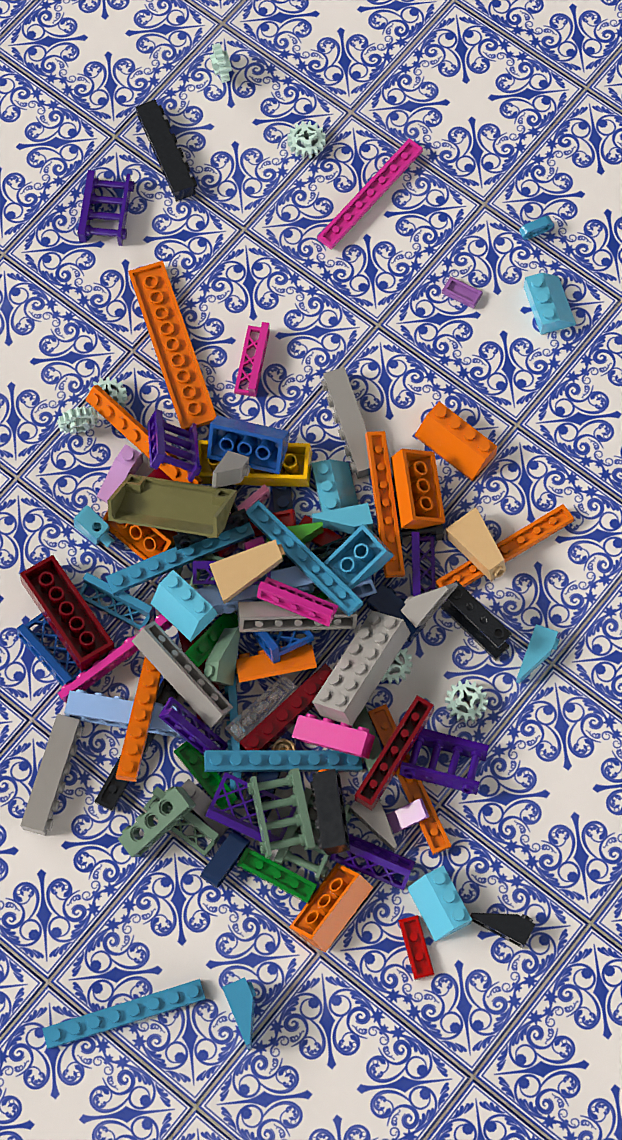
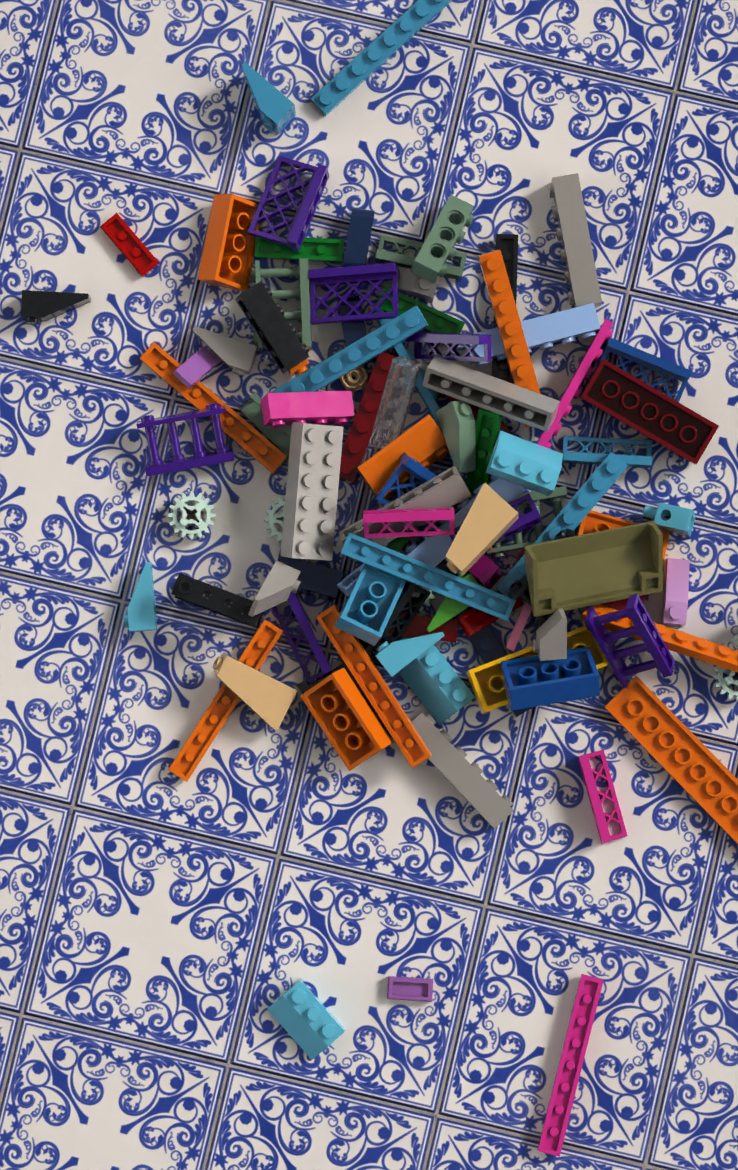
camera: 155 degrees right, 15 degrees up
sand green fence [247,768,316,858] -> none
light aqua gear [287,121,326,159] -> none
dark purple fence [330,833,416,891] -> none
dark red brick [354,695,434,811] -> none
medium azure slope [407,865,472,942] -> none
orange slope [415,401,497,481] -> none
dark azure beam [519,216,554,240] -> none
none -> dark purple fence [248,156,329,253]

